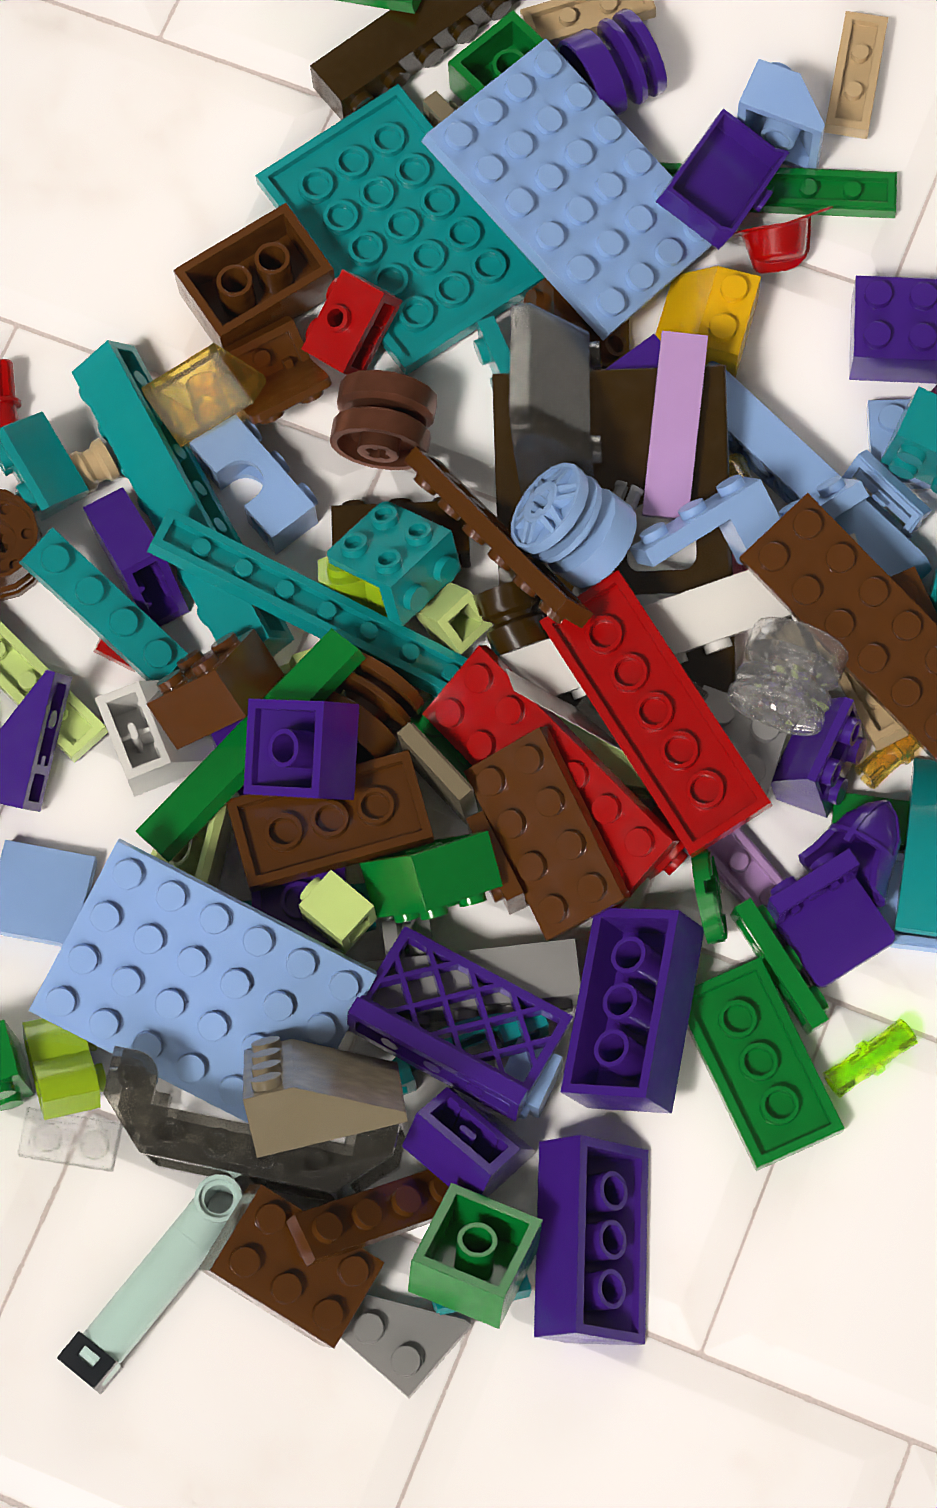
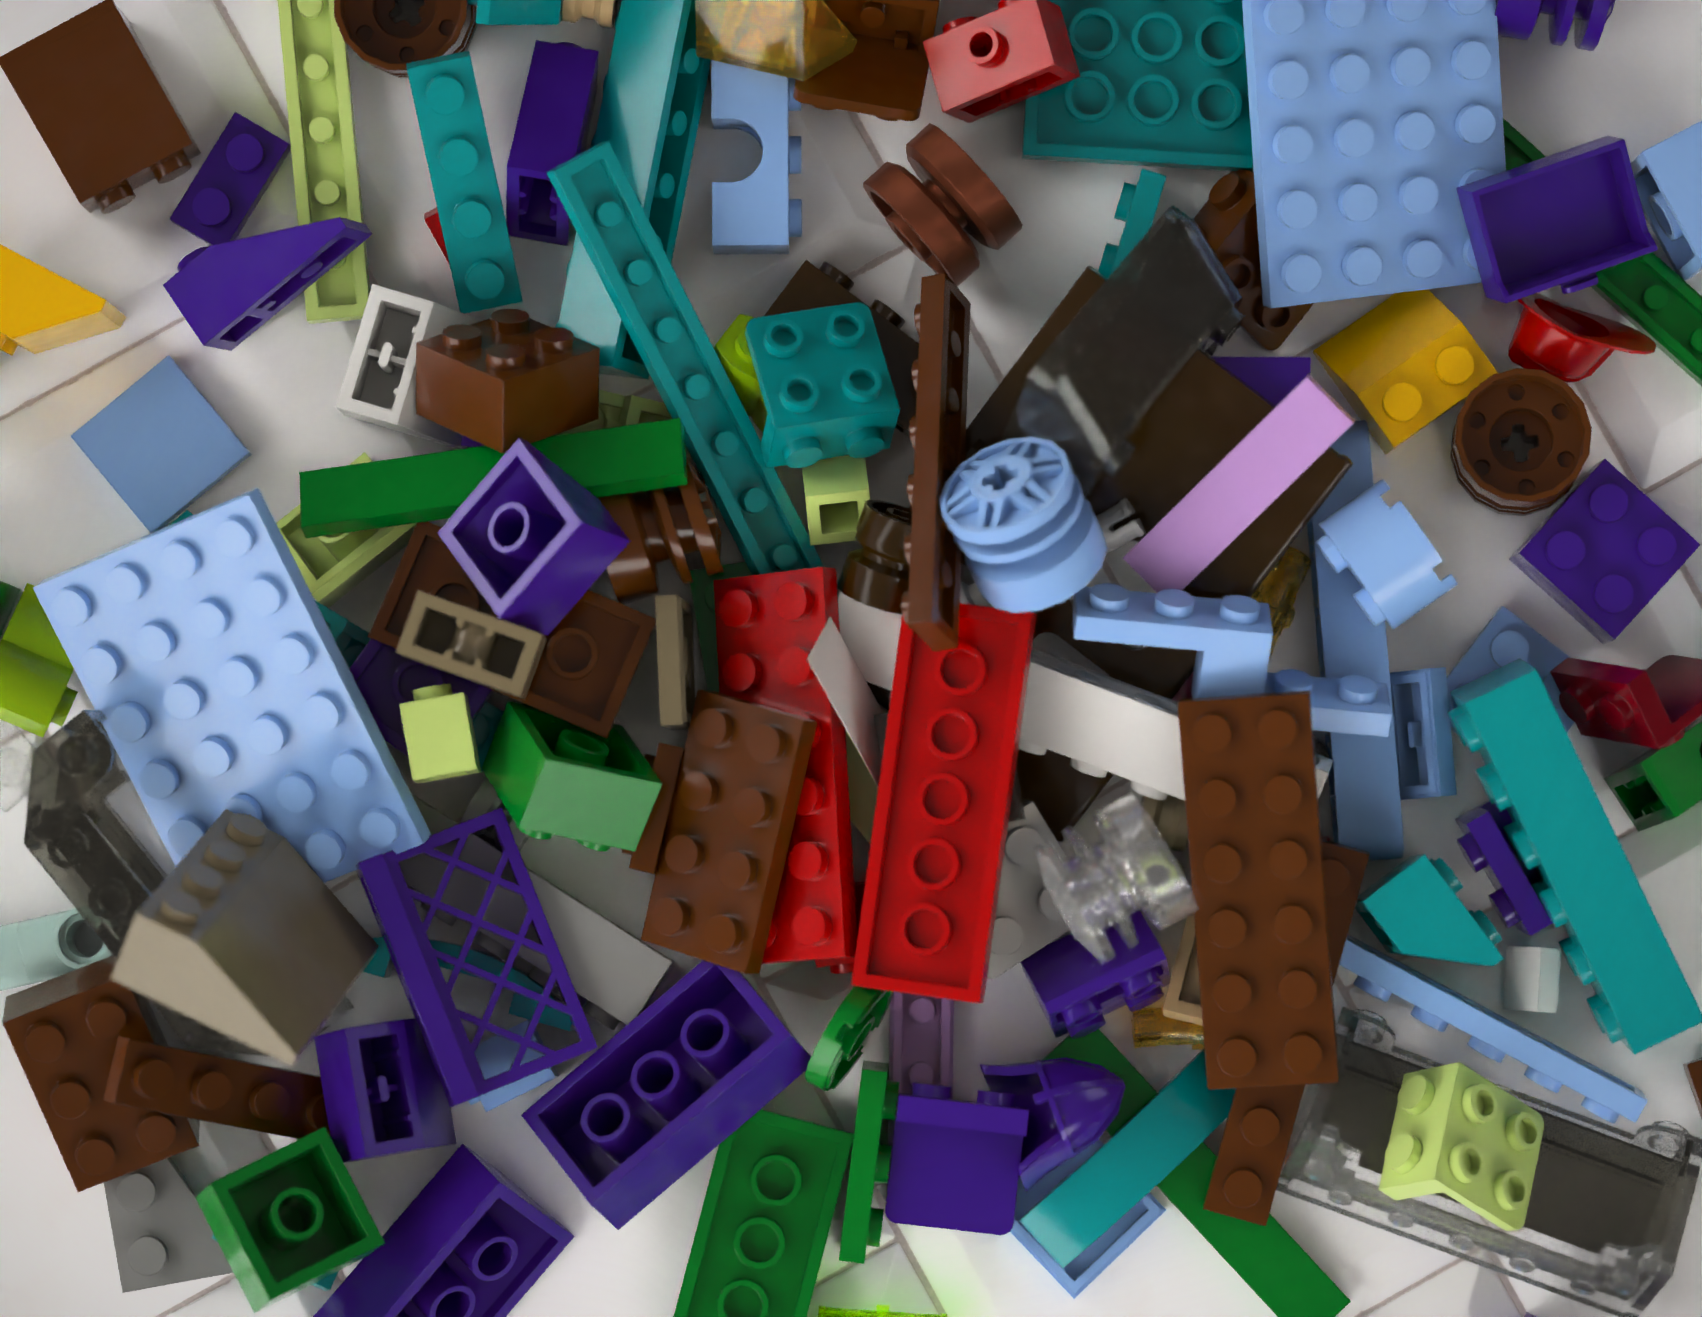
camera: 35 degrees right, 15 degrees up
none -> dark tan brick [396,590,547,700]
none -> light blue brick [1315,479,1458,630]
none -> reddish brown wheel [1450,368,1592,516]

